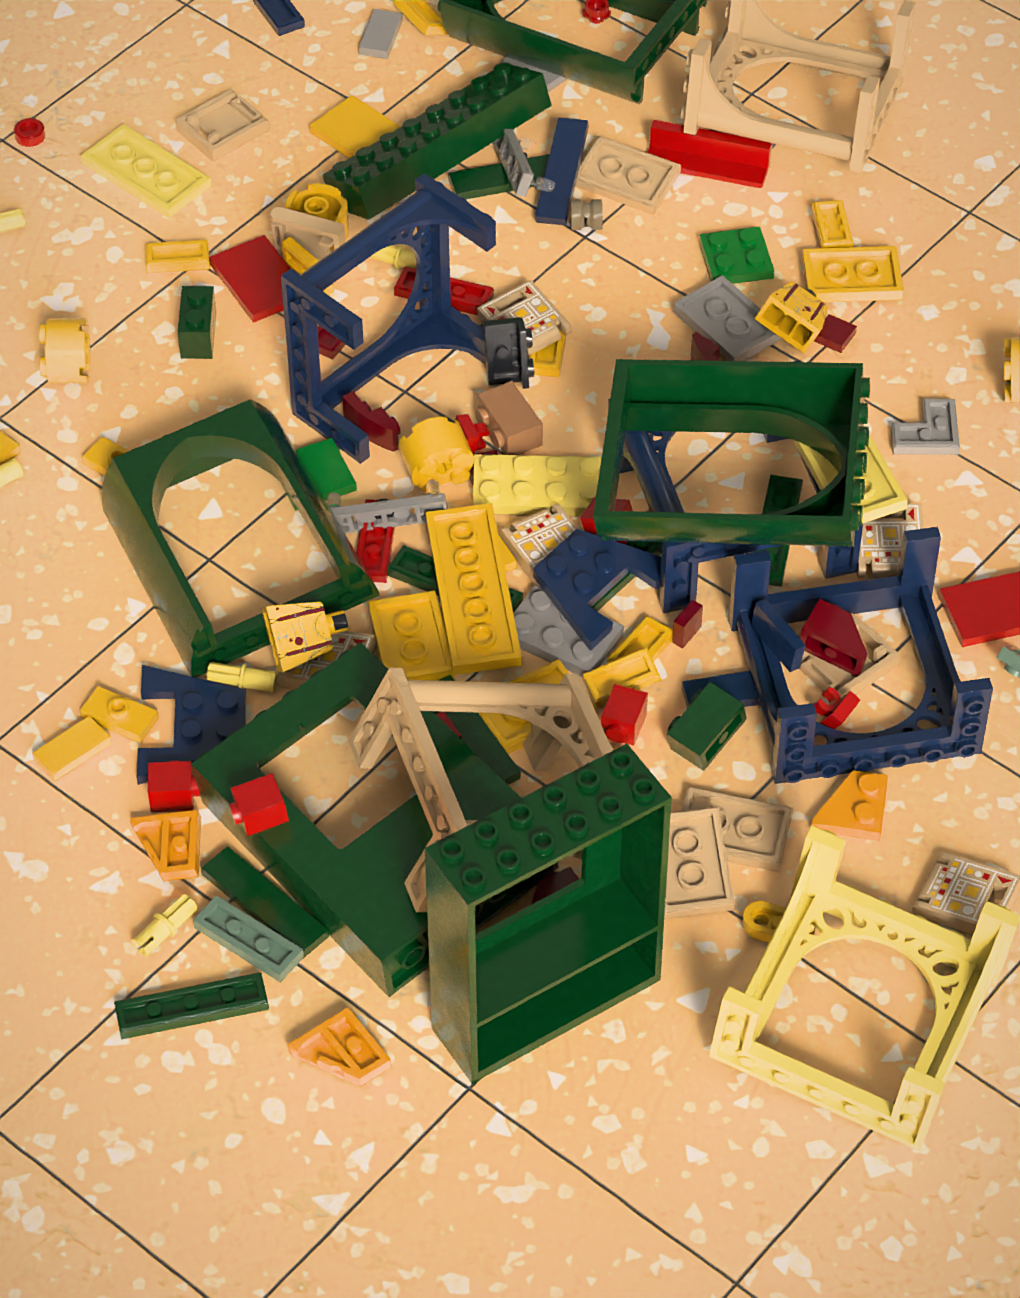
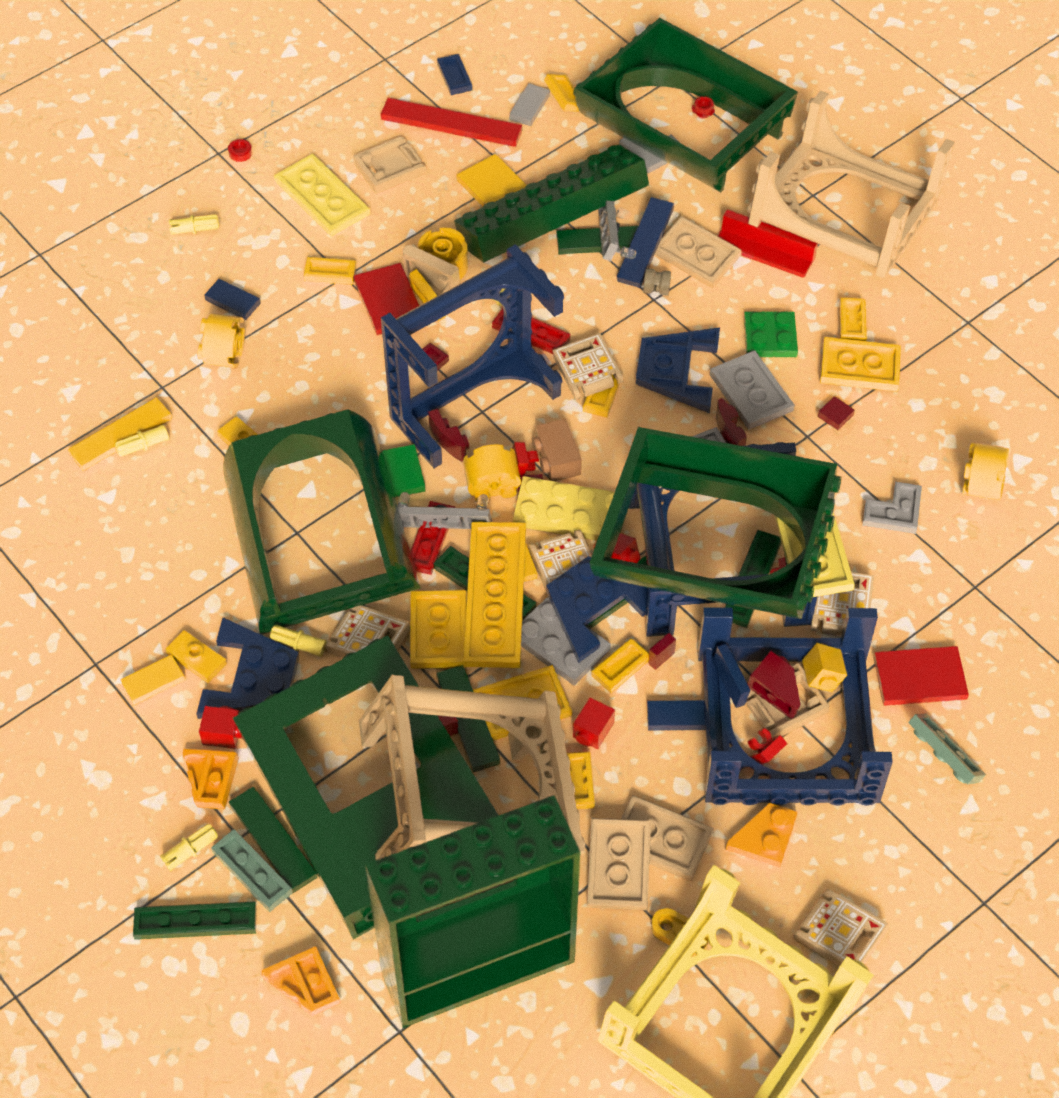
camera: 10 degrees right, 5 degrees up
dark green brick [178,286,217,359] -> none
red brick [228,773,289,836] -> none
yellow torso [261,602,348,672] -> none
black bracket [483,317,534,389] -> none
yellow tile [583,647,661,708] -> none
dark green brick [667,682,747,771] -> none
yellow torso [755,281,828,354] -> none
none -> dark blue tile [204,279,261,320]
none -> red tile [380,98,522,147]
none -> dark blue wing [635,327,720,413]
none -> yellow brick [802,643,847,692]

